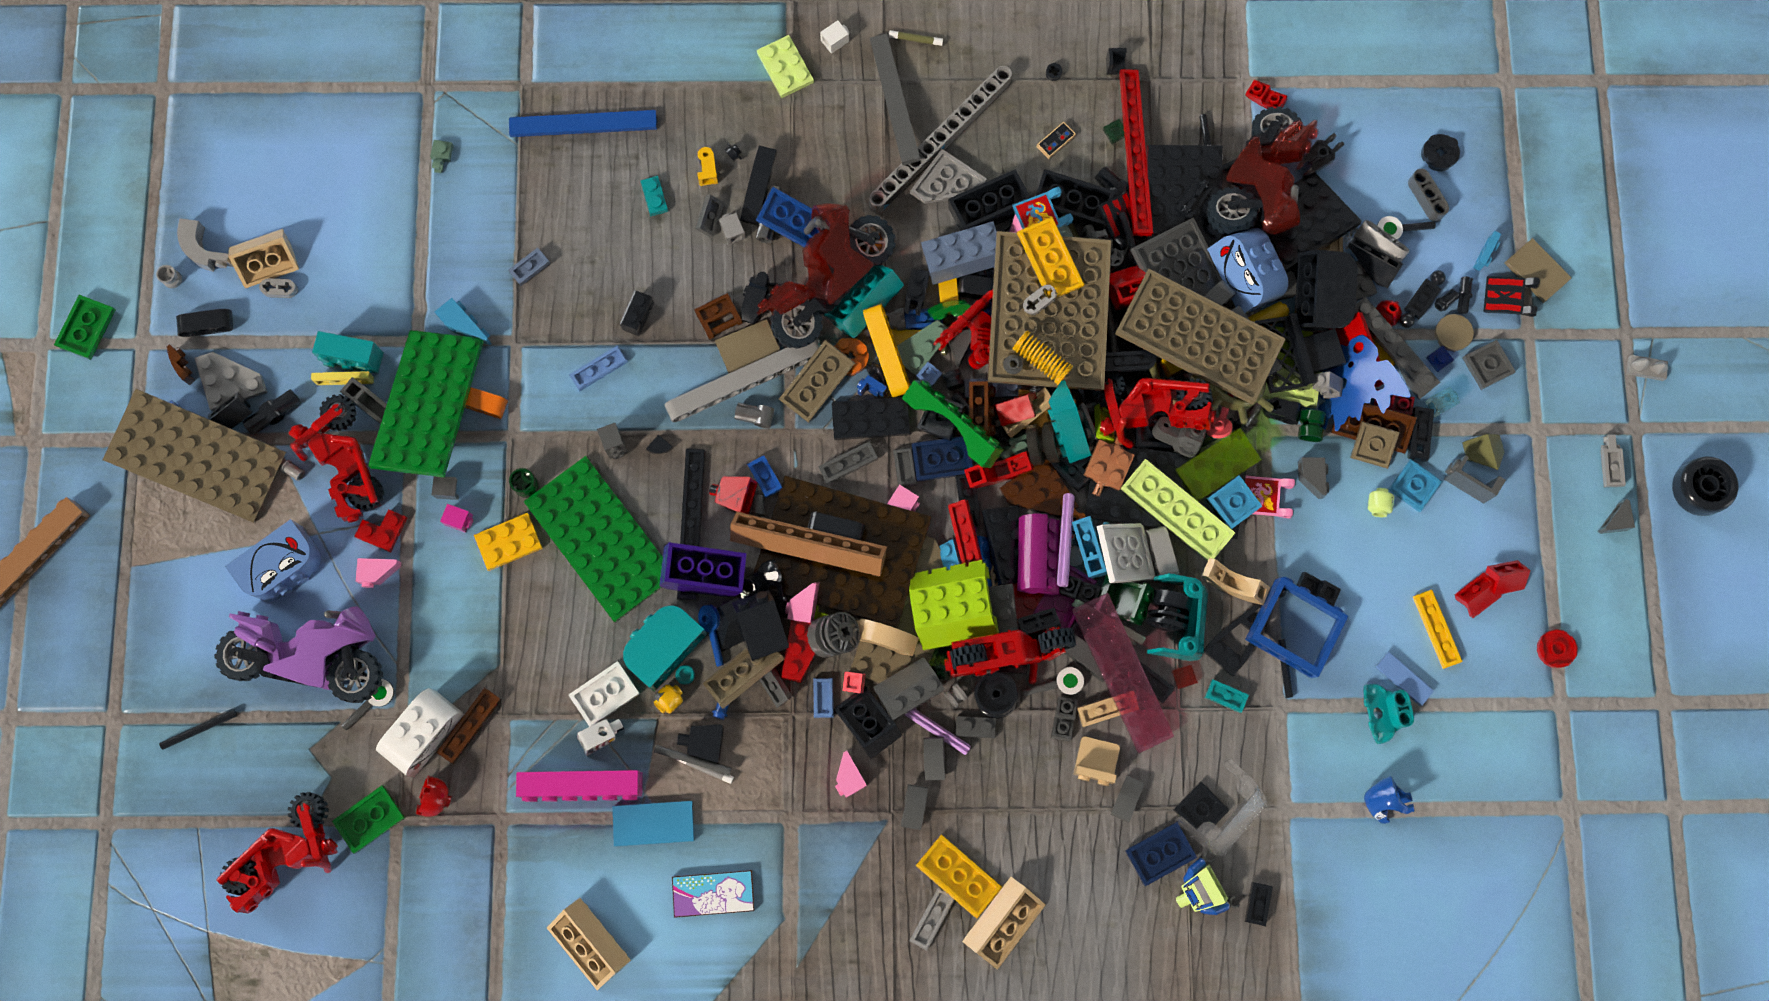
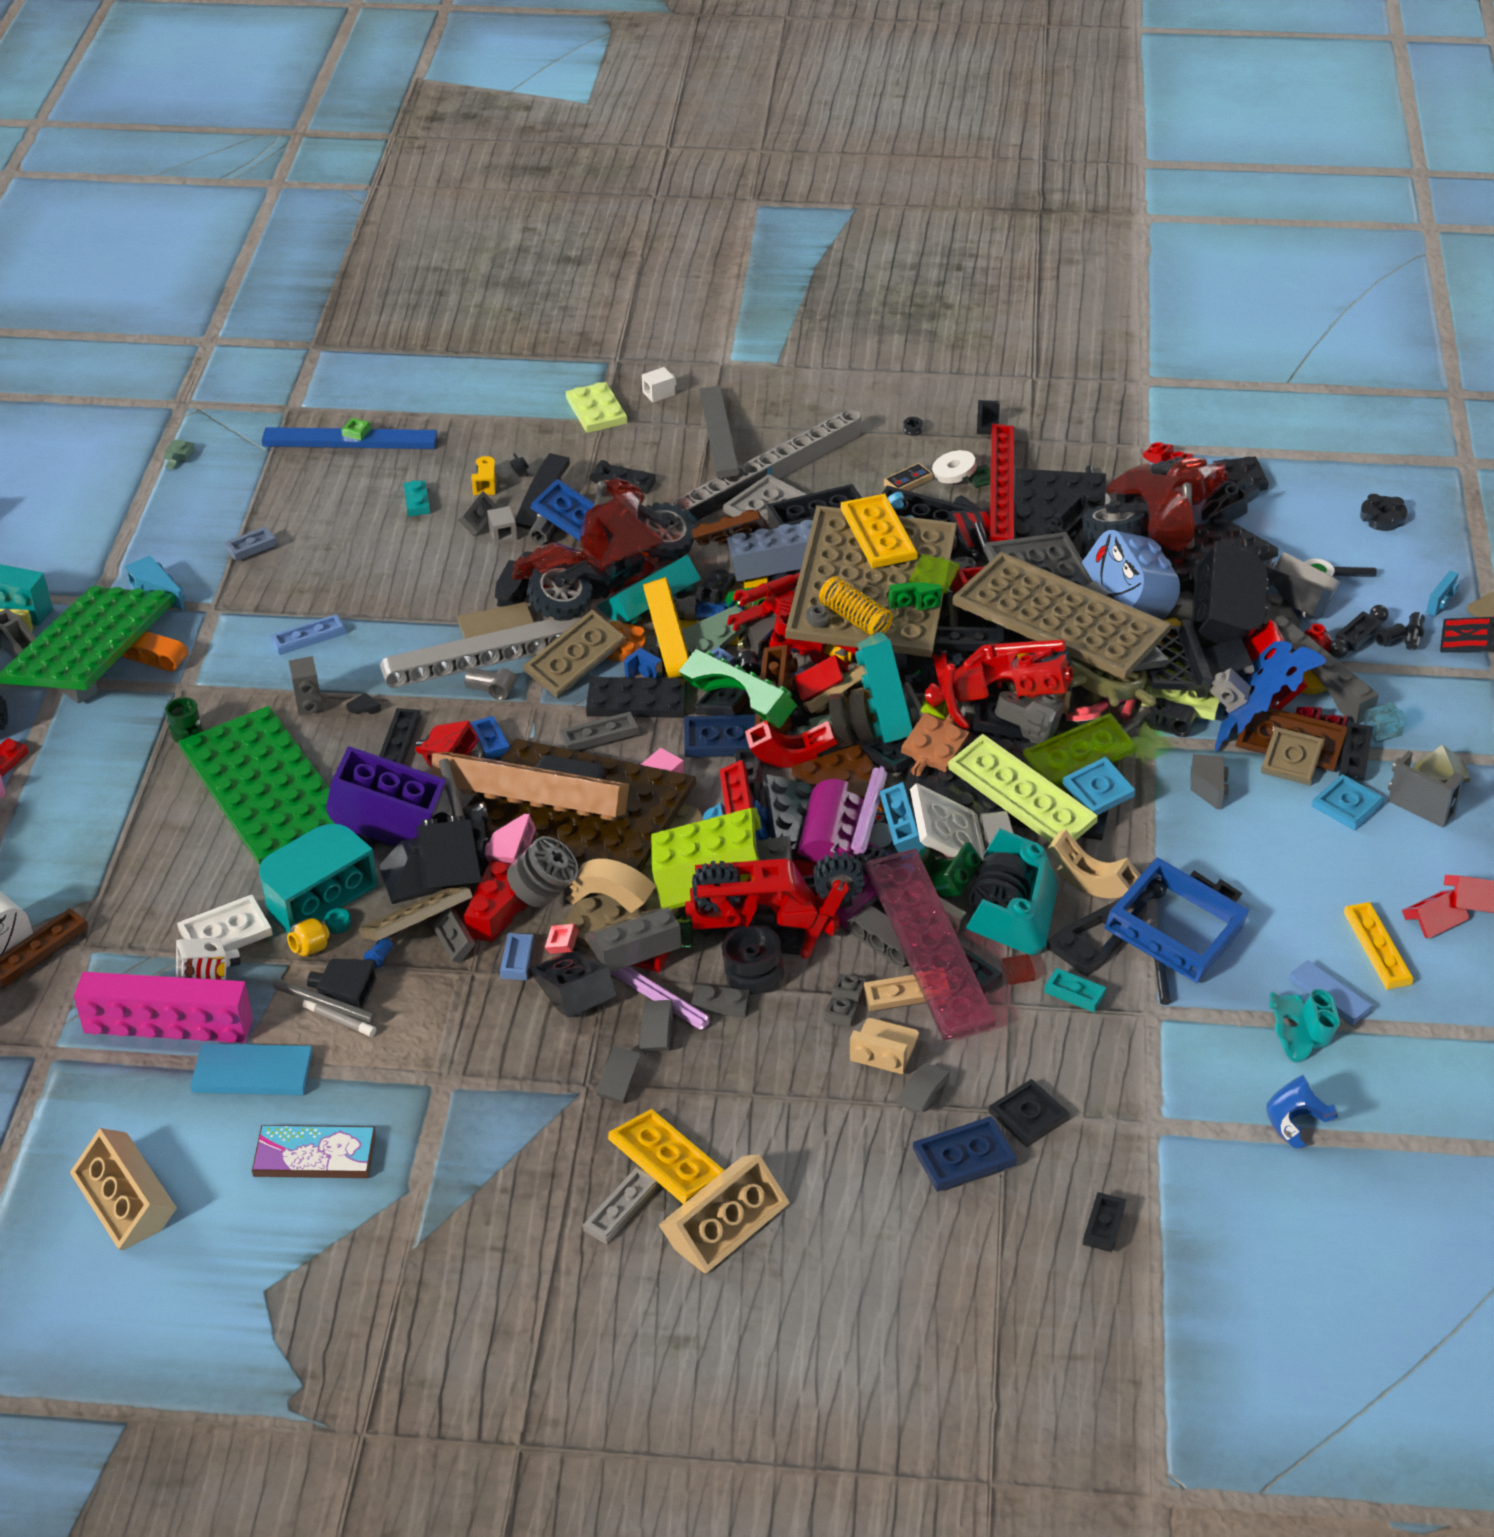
camera: 10 degrees right, 35 degrees down
flat silver panel [432,476,459,500] -> none
dark pink brick [440,504,473,533] -> none
yellow plate [474,513,543,571] -> none
black brick [620,290,654,336] -> none
reddish brown plate [694,293,743,340] -> none
blue piece [698,605,724,667] -> none
bright pink slope [835,751,867,798] -> none
olive bar [889,30,943,46] -> none
dark grey tile [893,447,917,487] -> none
light grey wheel [943,683,968,708] -> none
piece [1022,667,1084,696] -> none
light grey beam [1023,285,1057,315] -> none
clear windscreen [1174,759,1267,856] -> none
torso [1176,851,1240,915] -> none
flag [1245,476,1295,519] -> none
dark green wheel [1298,409,1326,442] -> none
yellowish green head [1367,488,1394,518] -> none
dark grey beam [1408,169,1449,222] -> none
clear blue plate [1426,346,1454,372] -> none
dark tan tile [1434,314,1474,352] -> none
dark grey plate [1462,340,1516,390] -> none
none -> bright green tile [341,418,372,440]
none -> dark grey bar [439,759,465,820]
none -> black plate [590,460,656,494]
none -> reddish brown plate [692,510,772,545]
none -> green slope [888,582,942,611]
none -> clear neon green piece [909,554,960,593]
none -> white tile [932,450,977,484]
none -> black plate [1212,456,1269,491]

